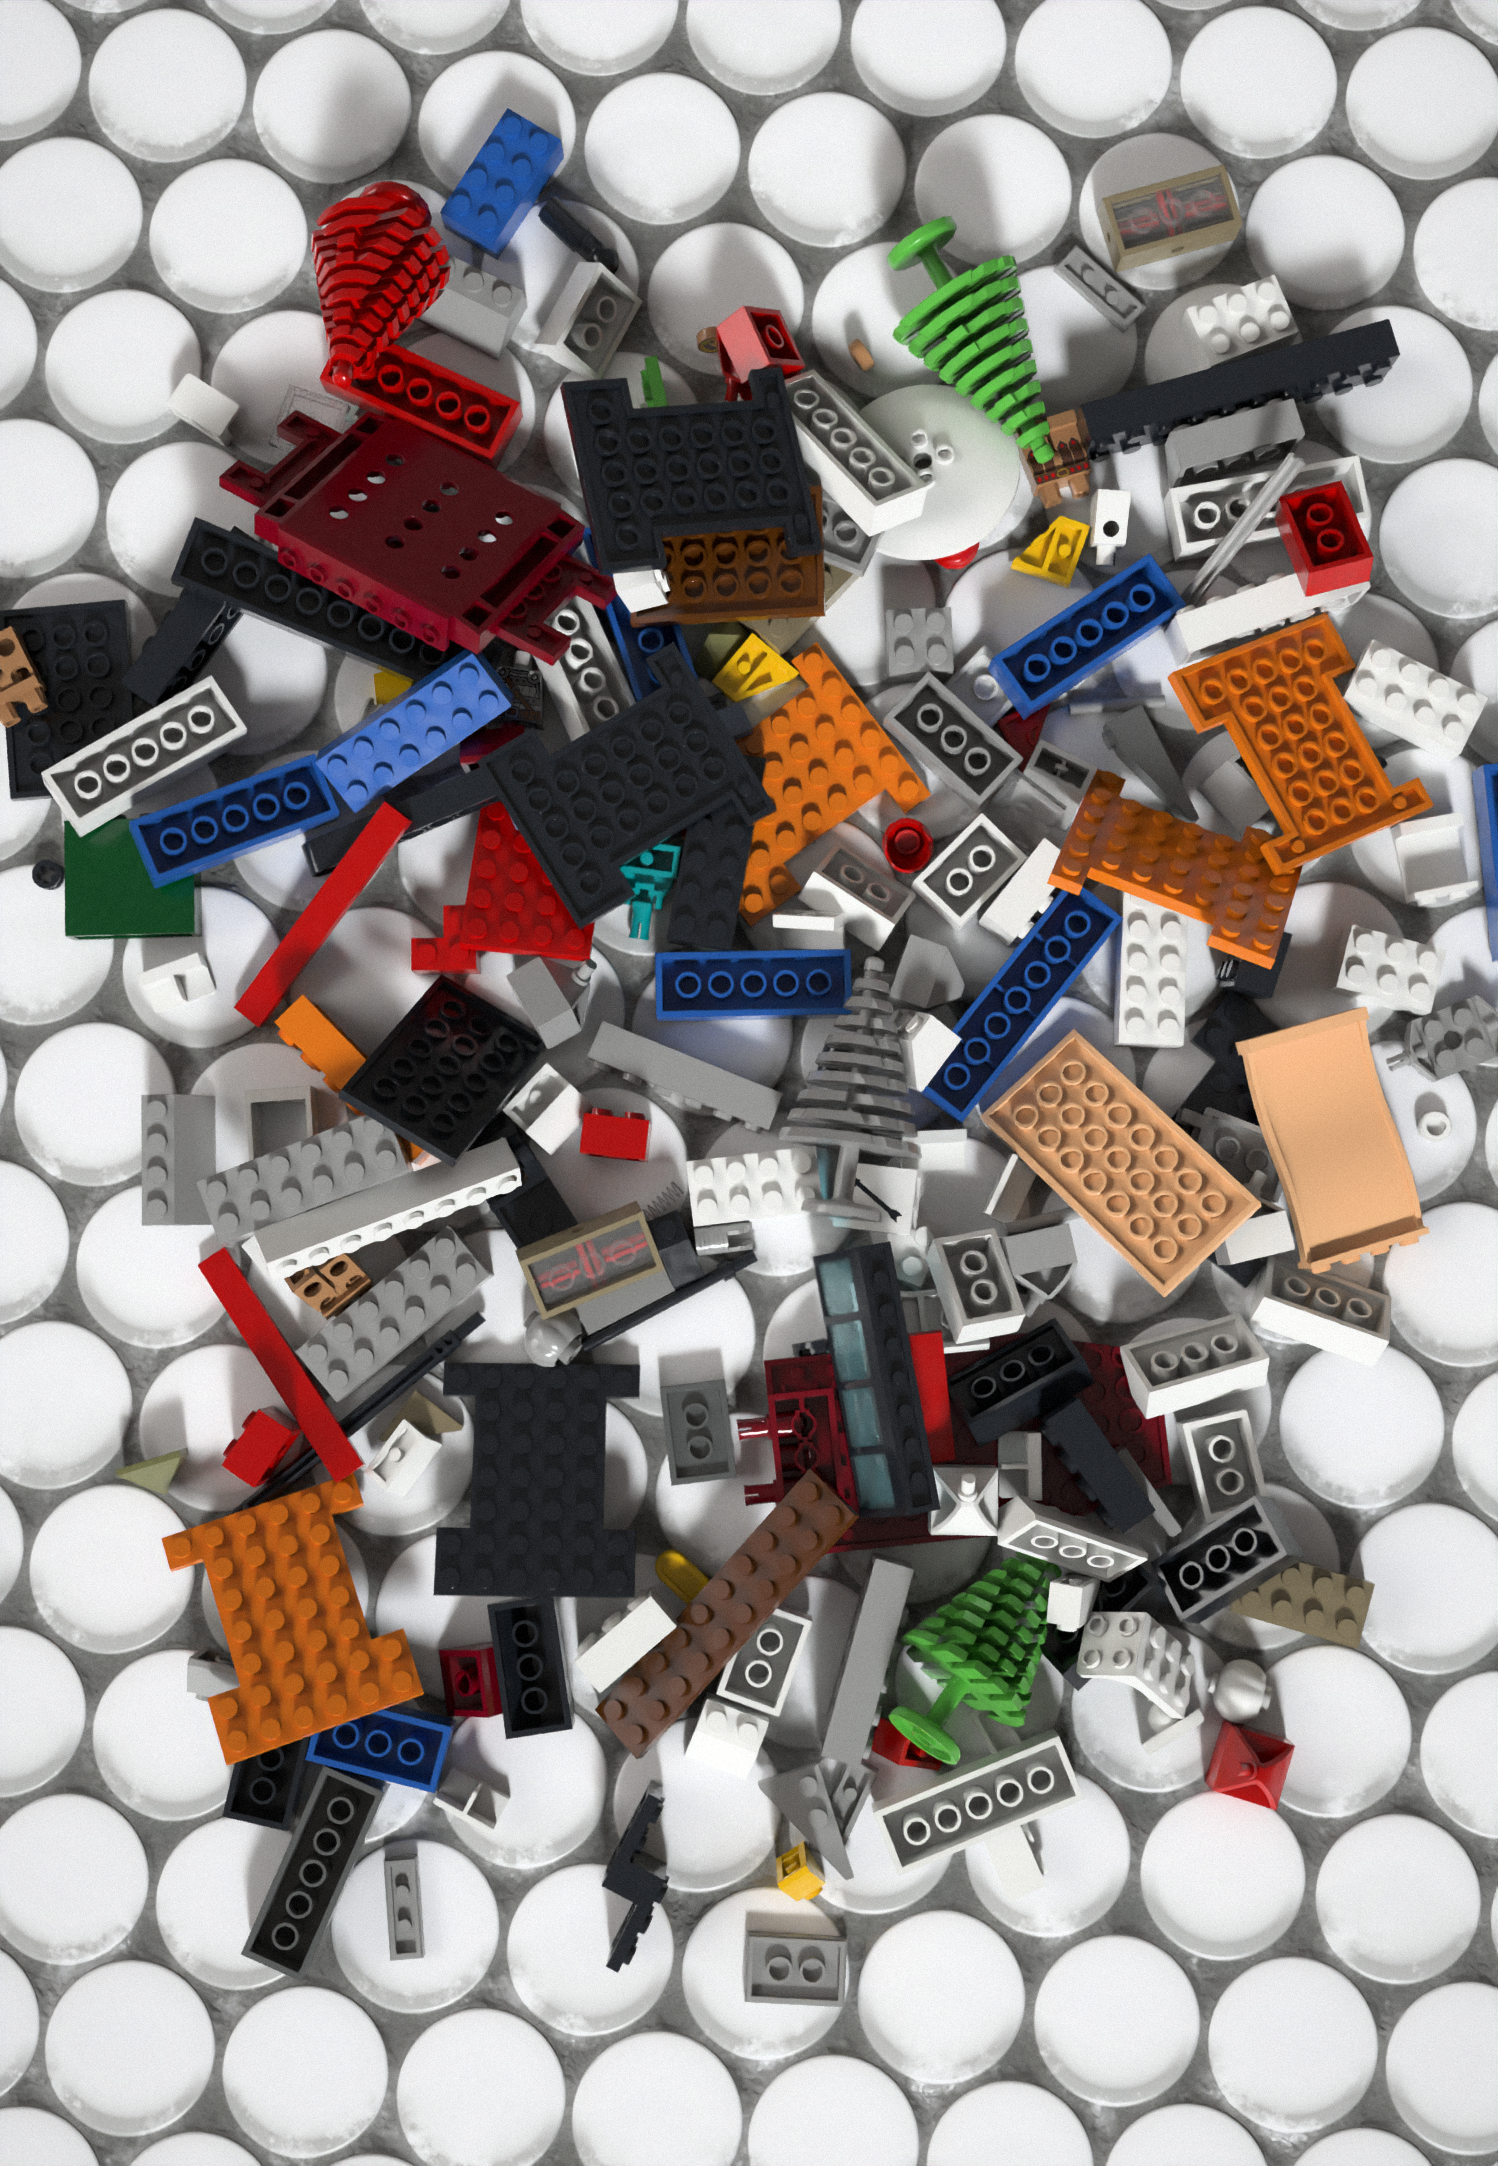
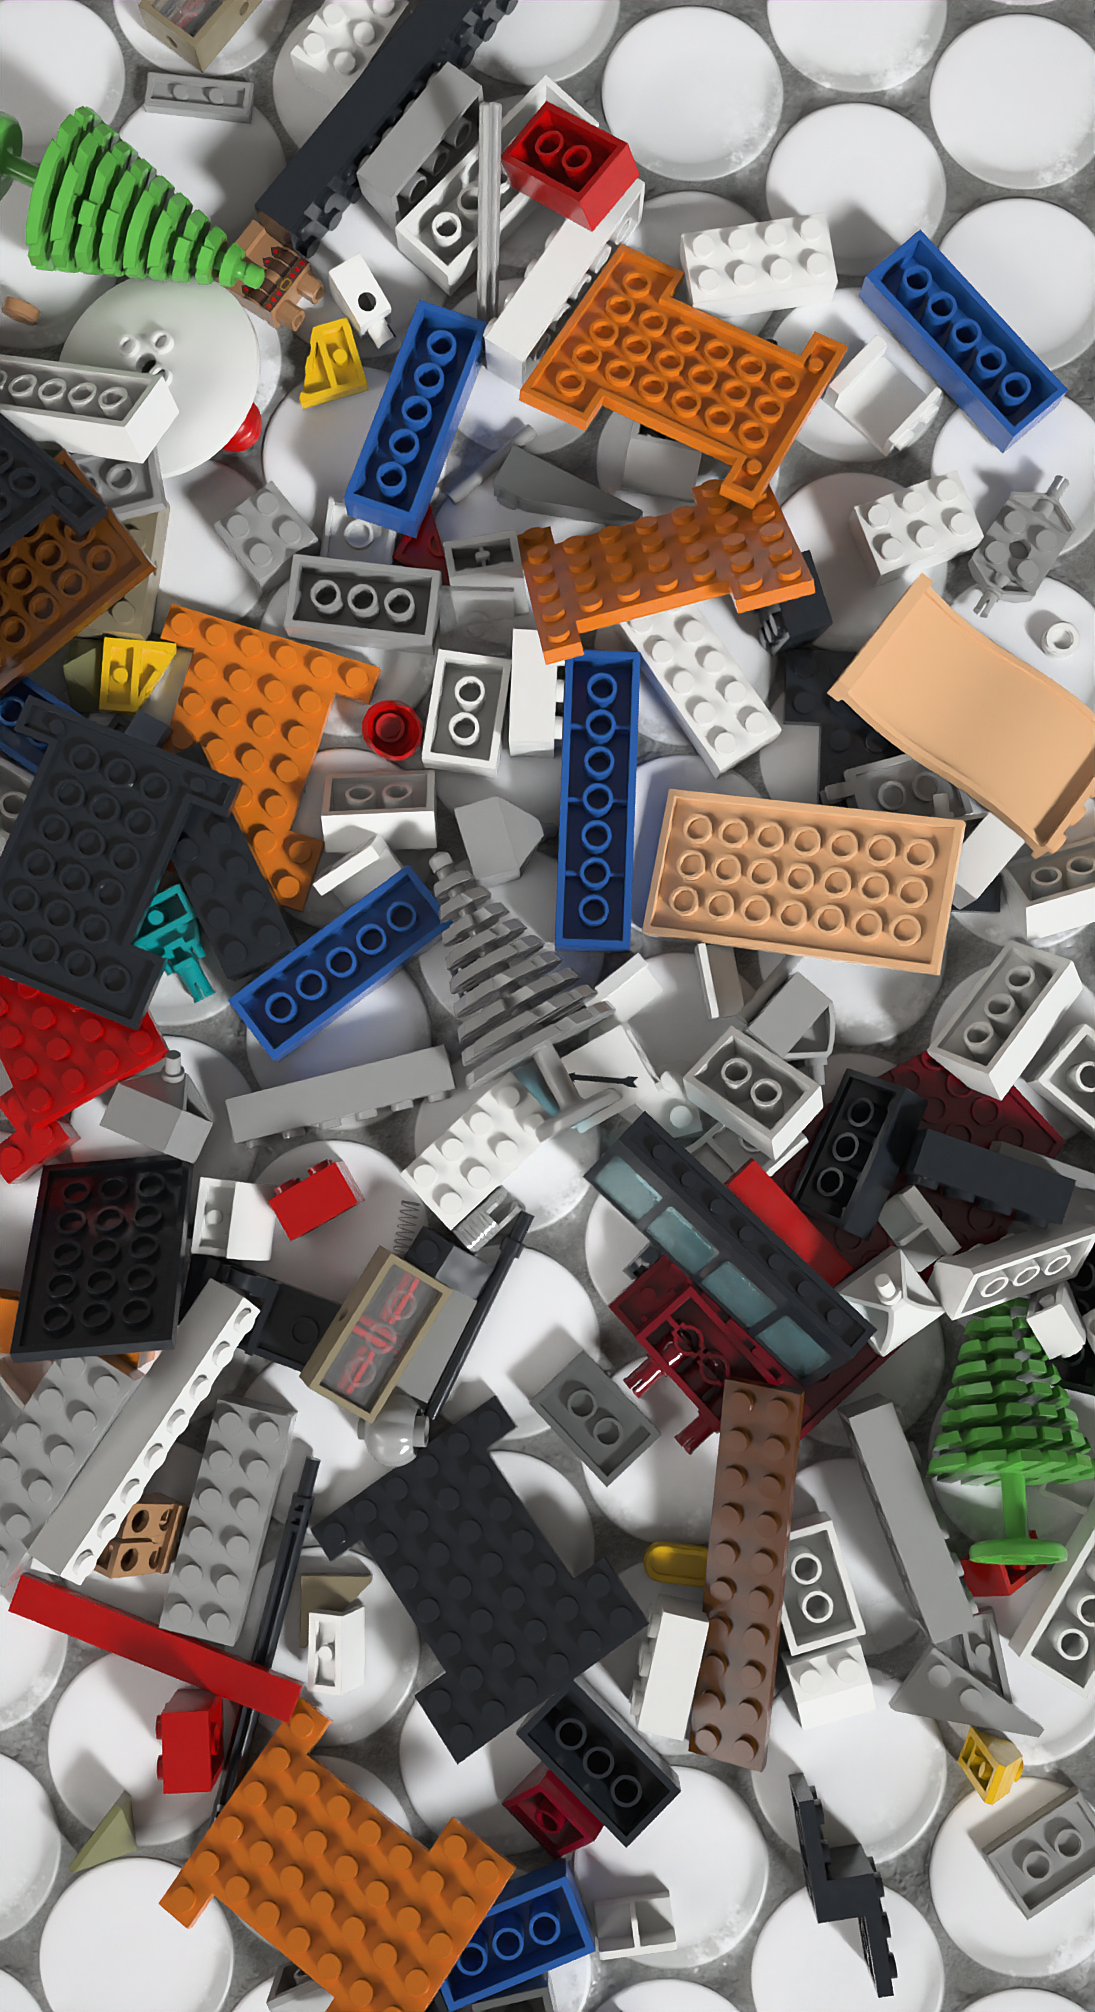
camera: 35 degrees left, 0 degrees up
white slope [884,1008,961,1092] -> none

